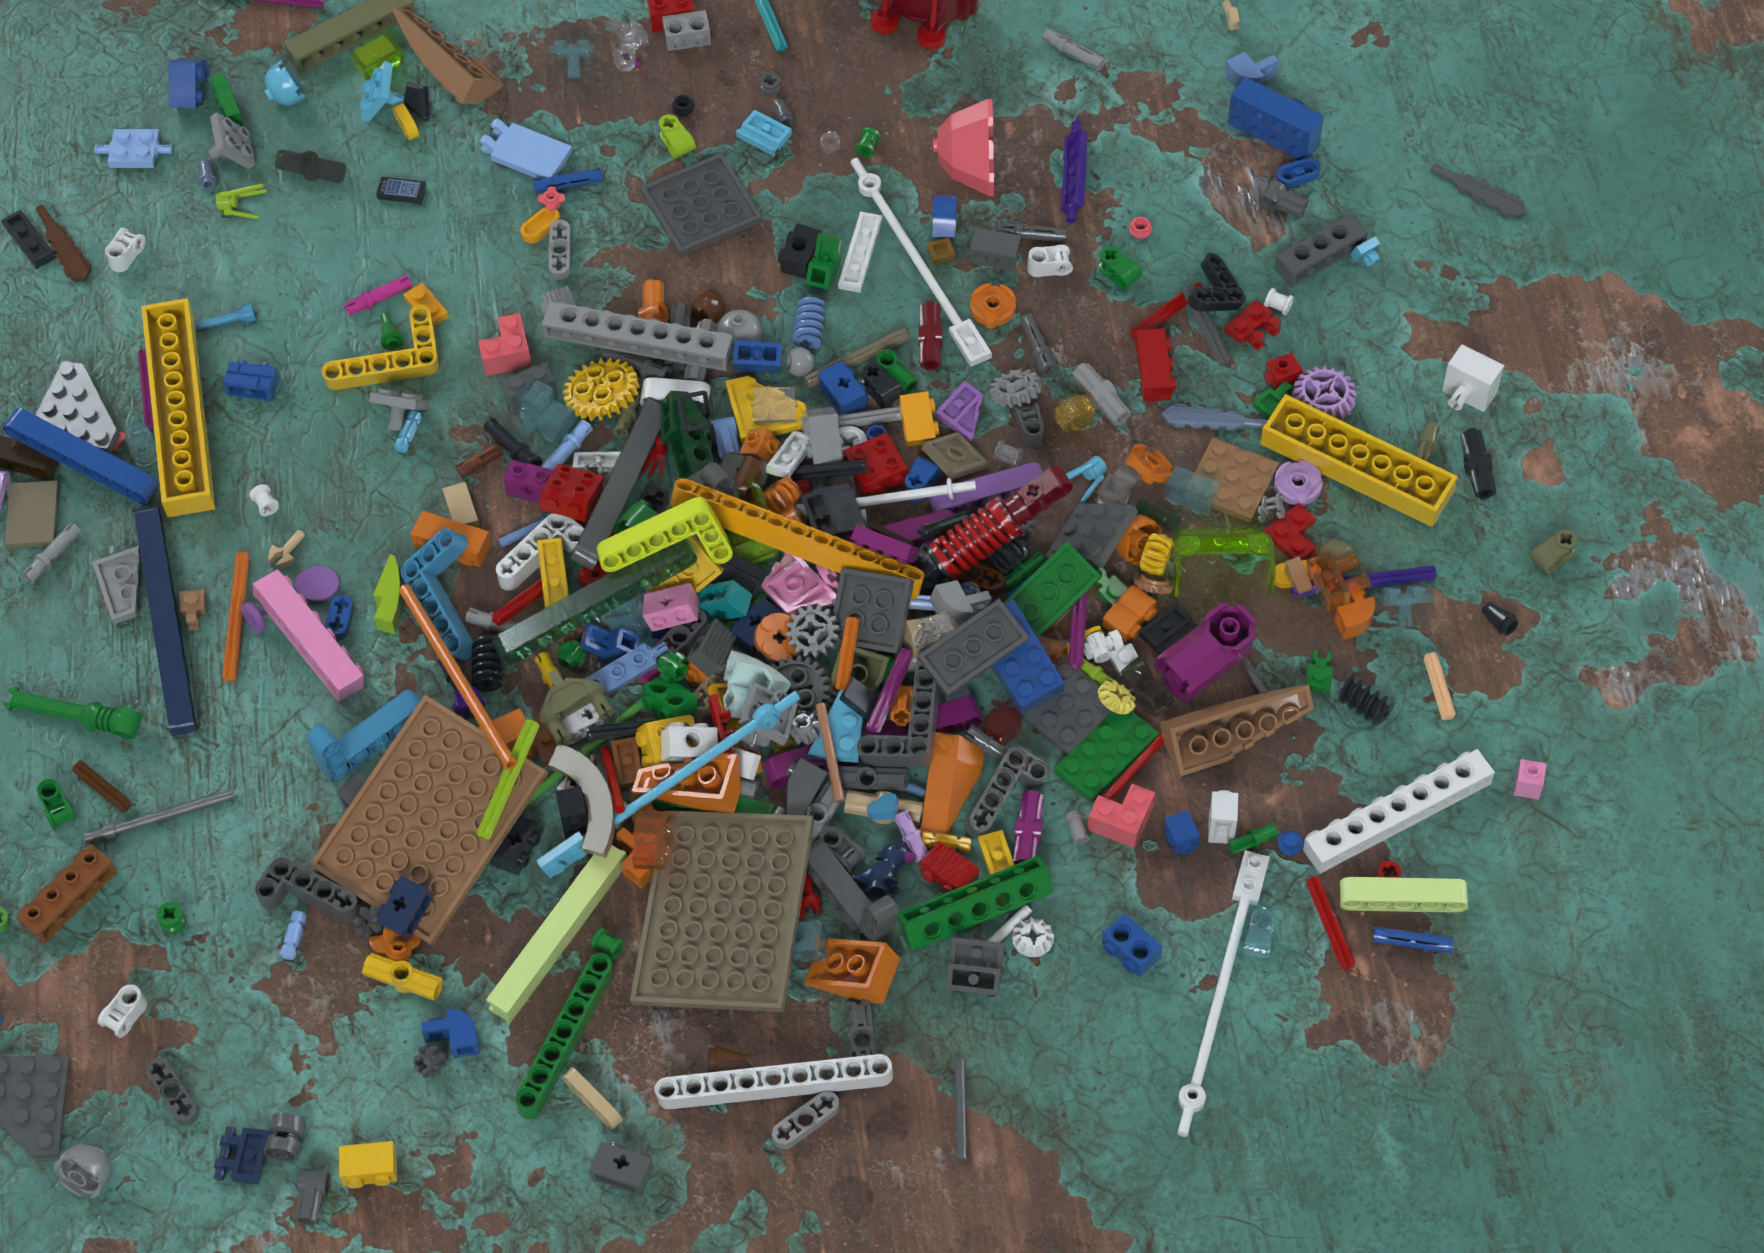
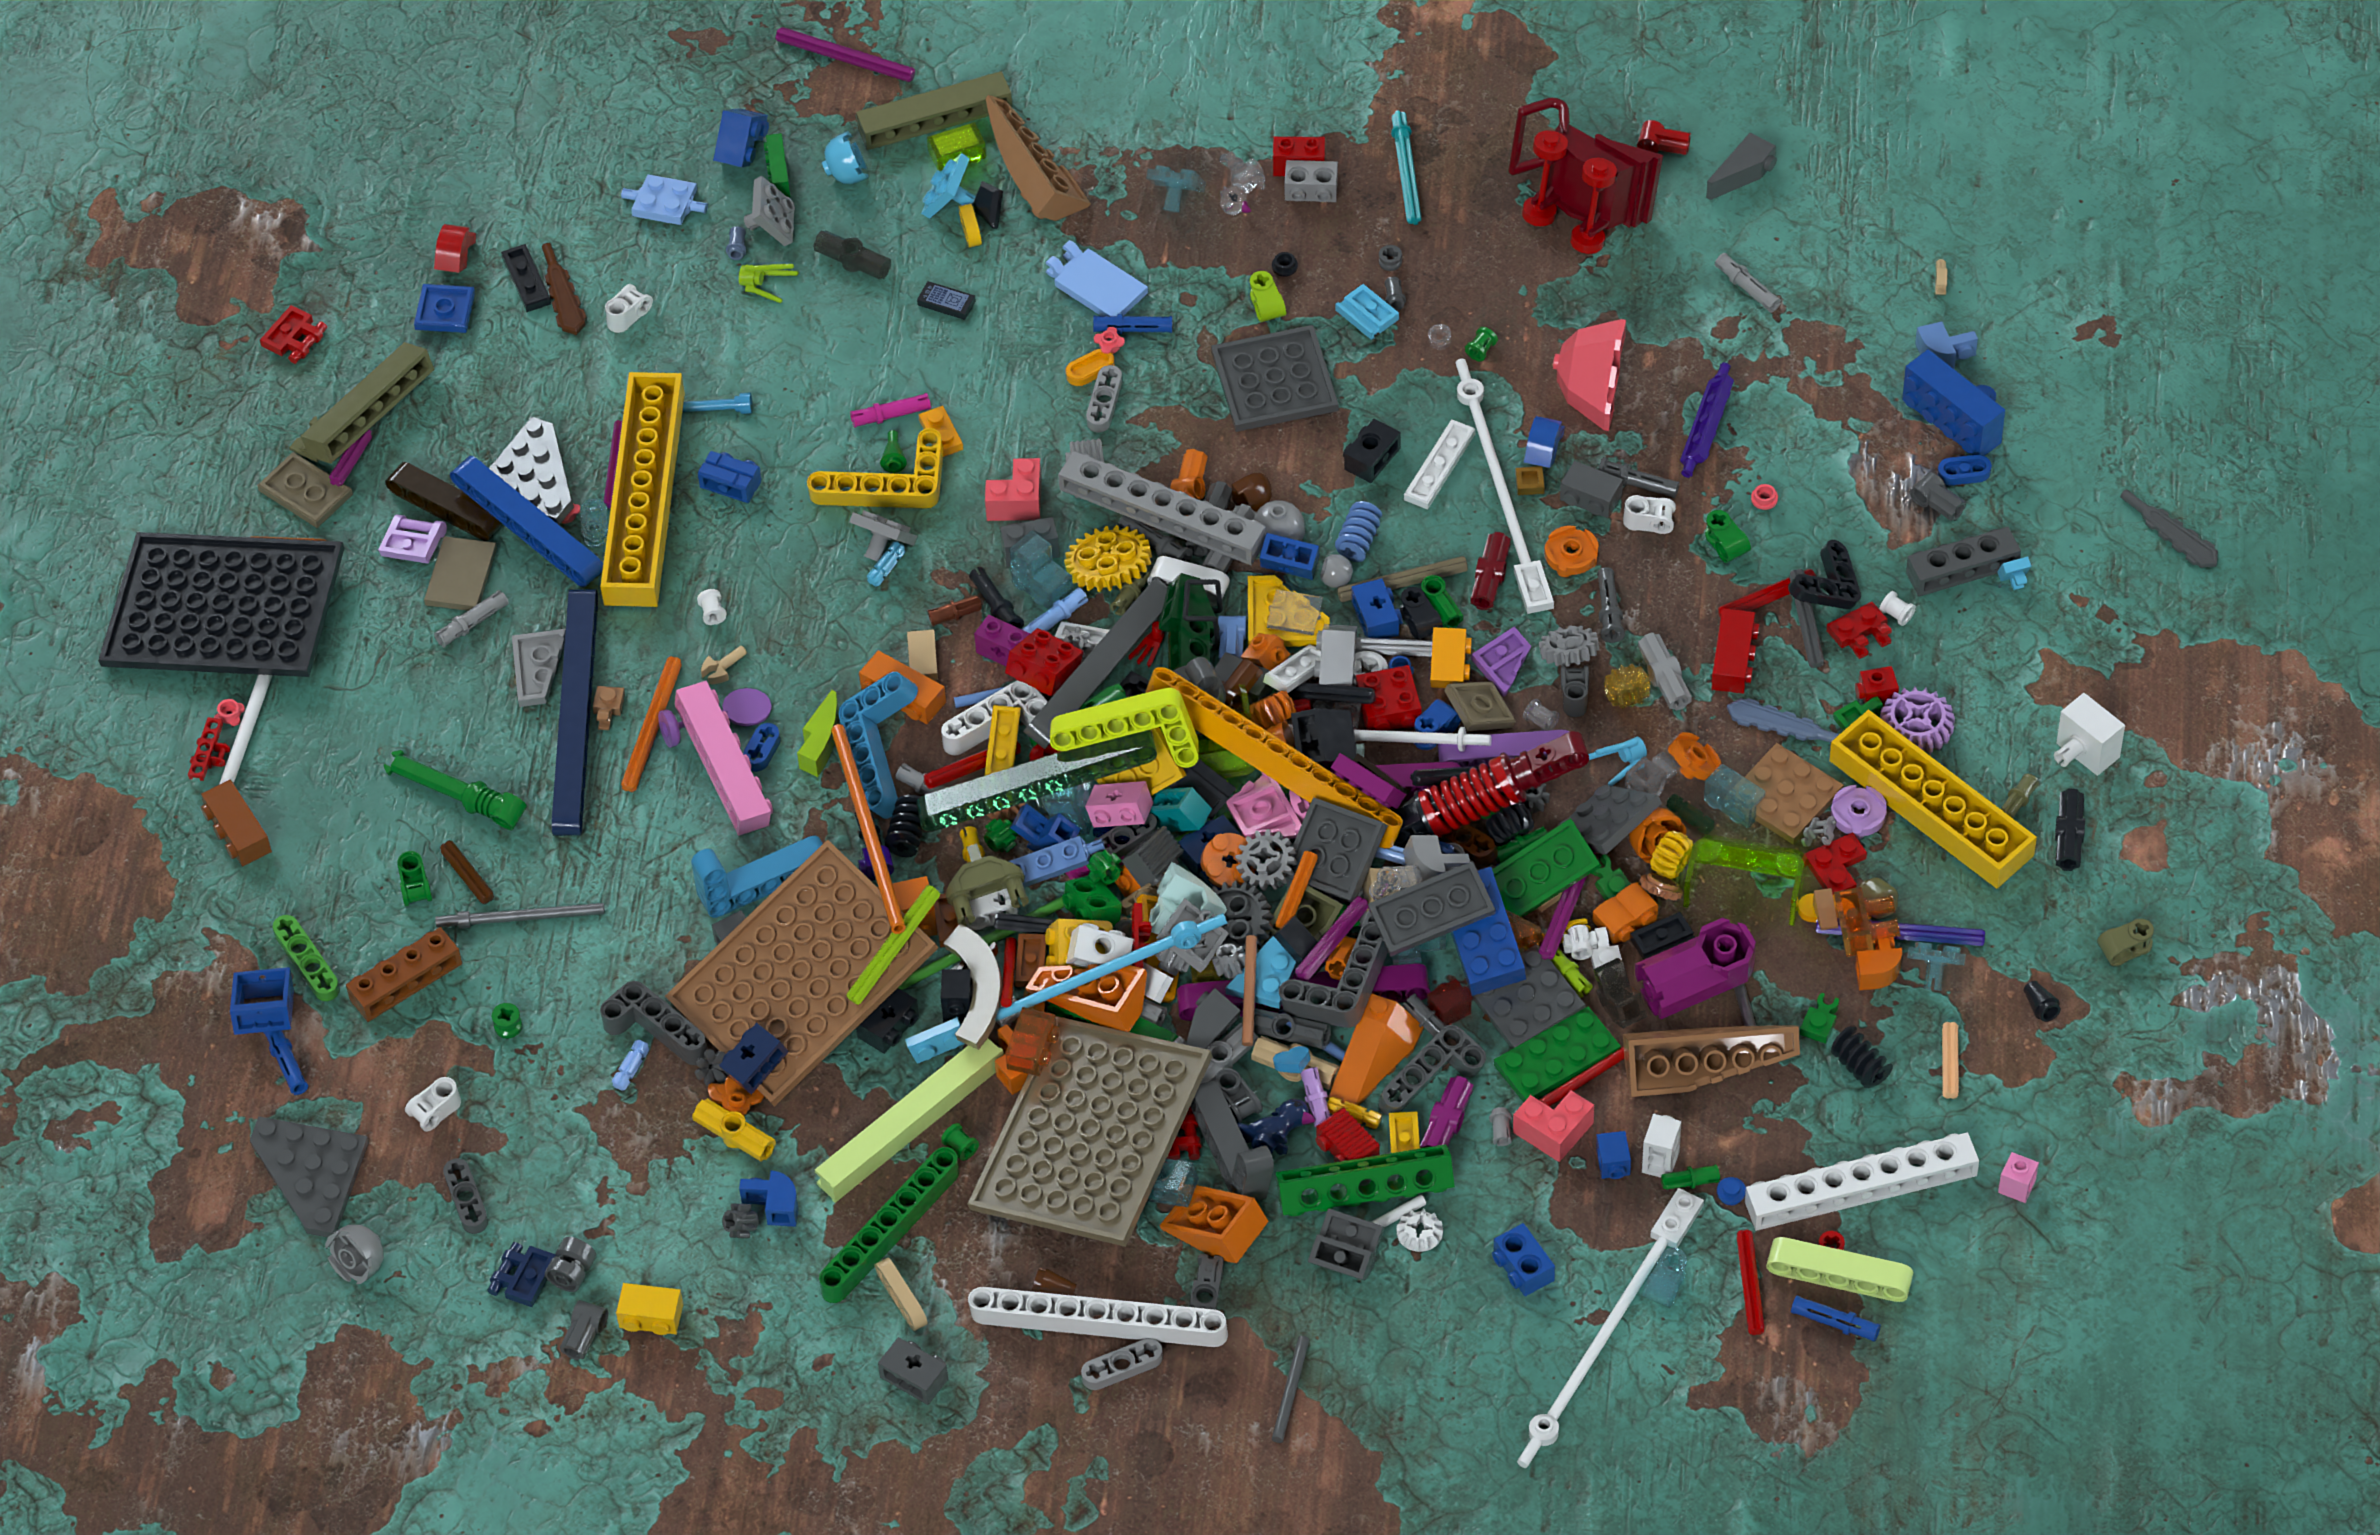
camera: 15 degrees right, 5 degrees down
green brick [806,233,842,290] -> none
light yellow gear [1098,680,1136,714] -> none

